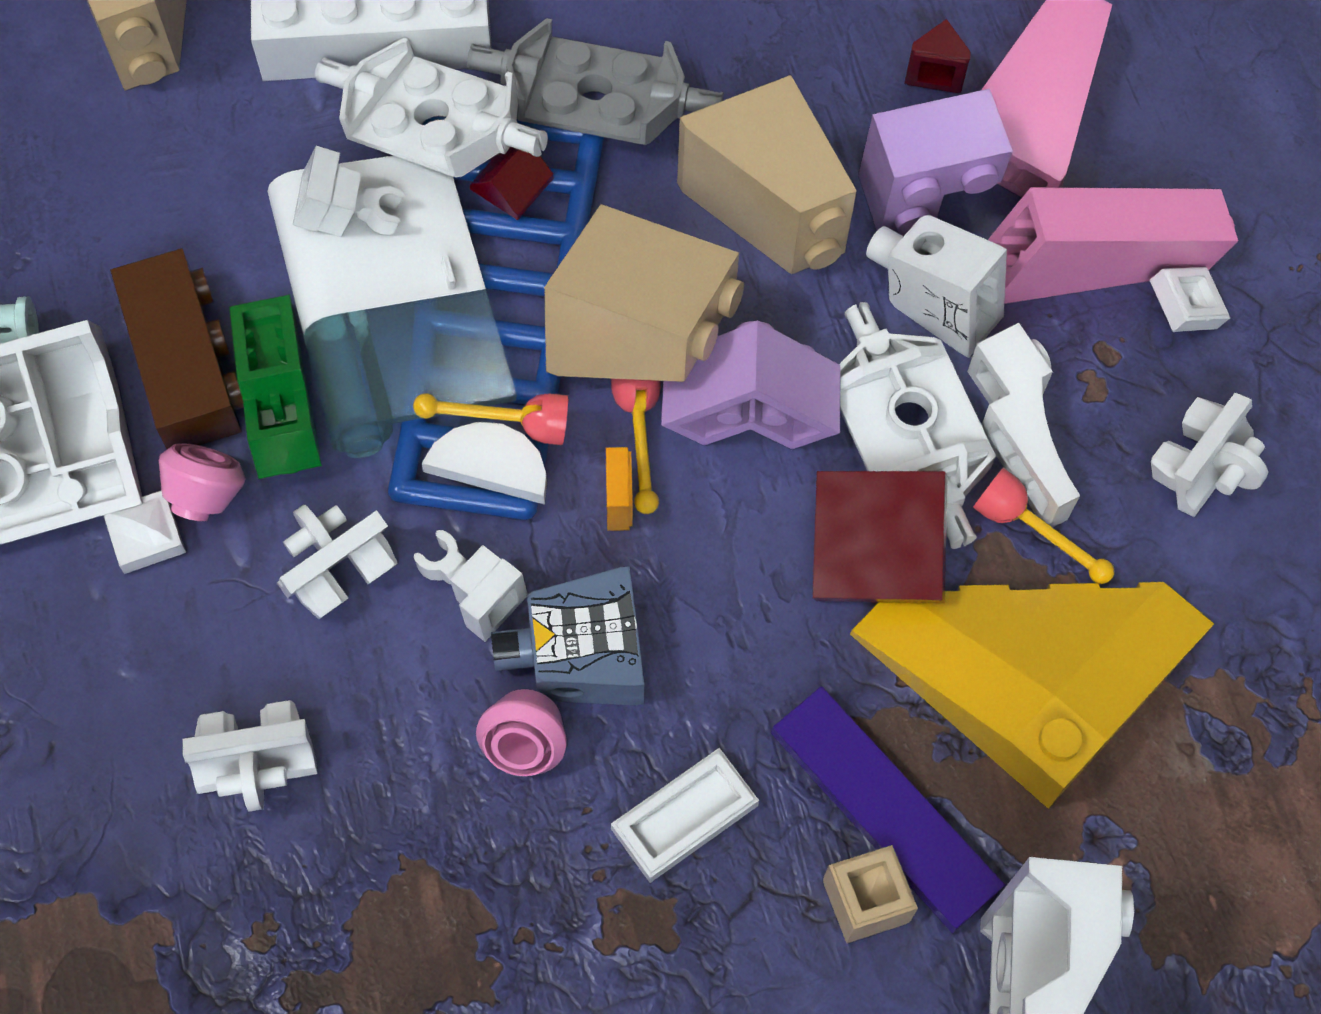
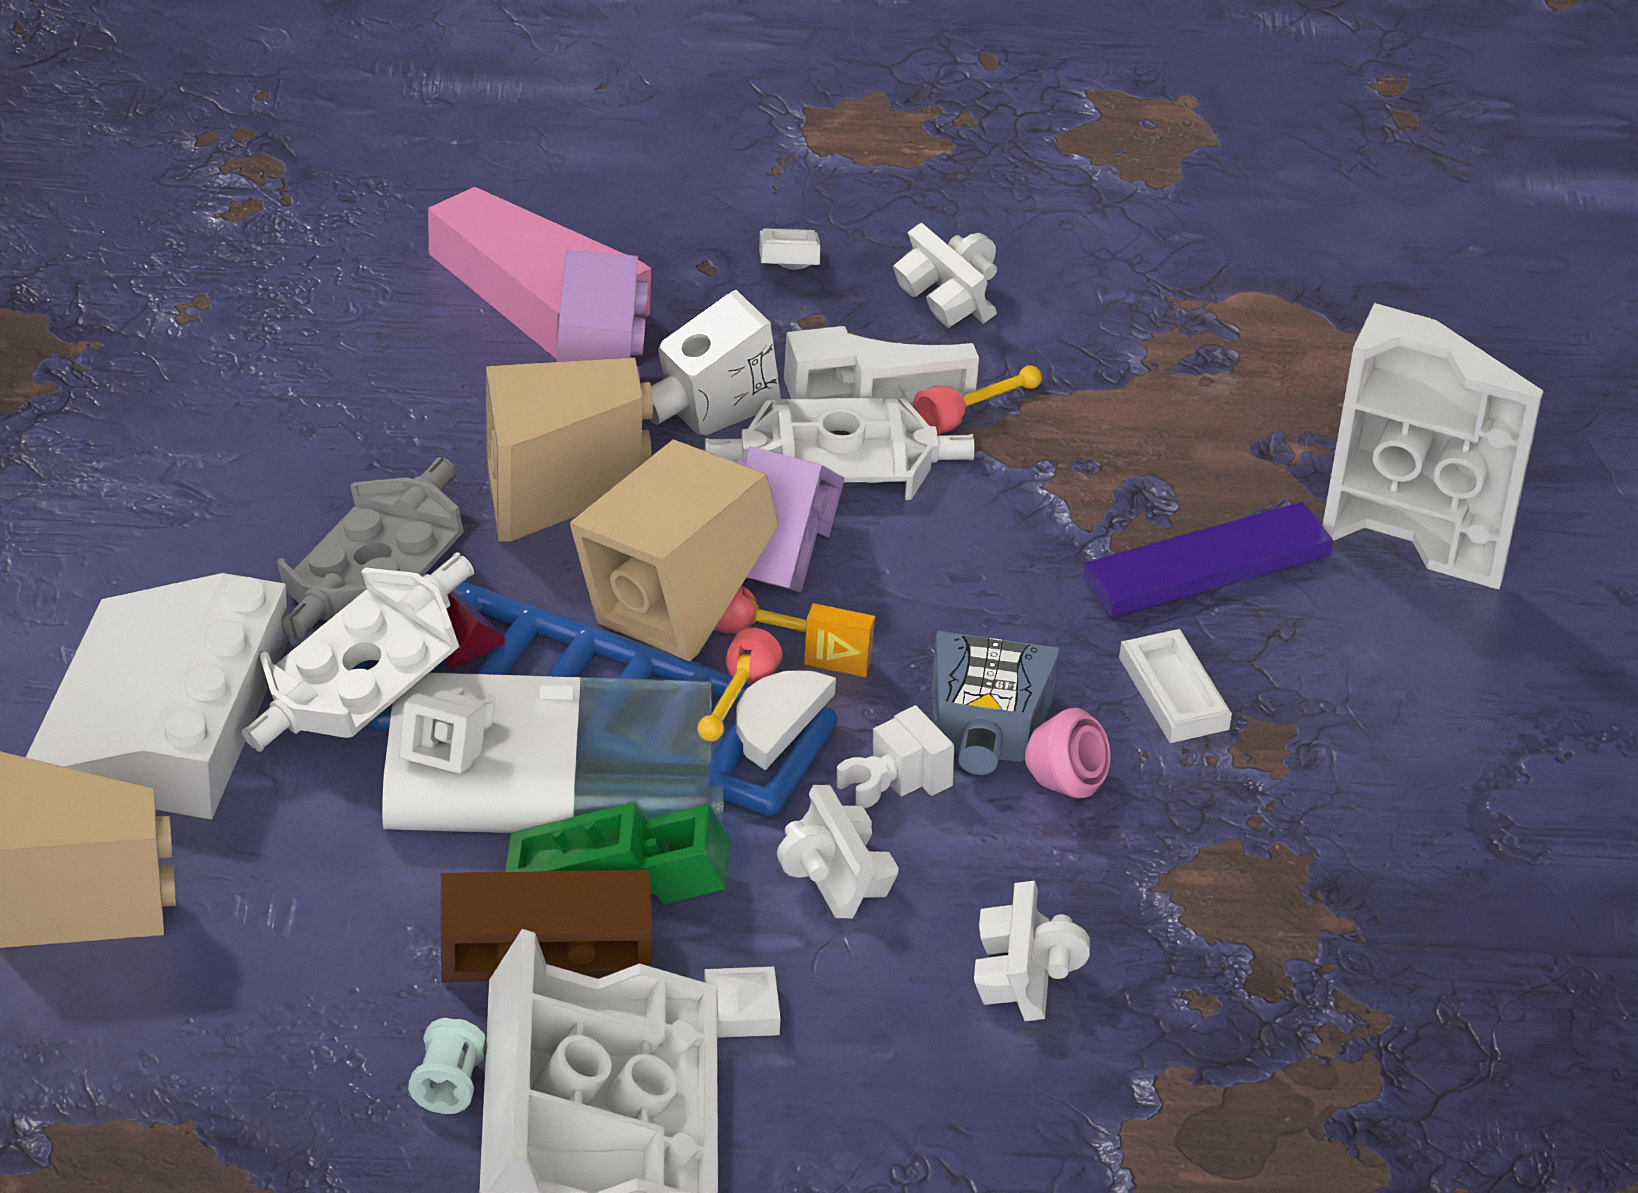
camera: 75 degrees left, 25 degrees down
bright pink cone [158,443,246,521] -> none
dark red tile [813,471,948,603] -> none
tan slope [823,845,918,943] -> none
yellow slope [850,582,1214,809] -> none
dark red slope [904,19,971,93] -> none
bright pink slope [988,187,1238,304] -> none

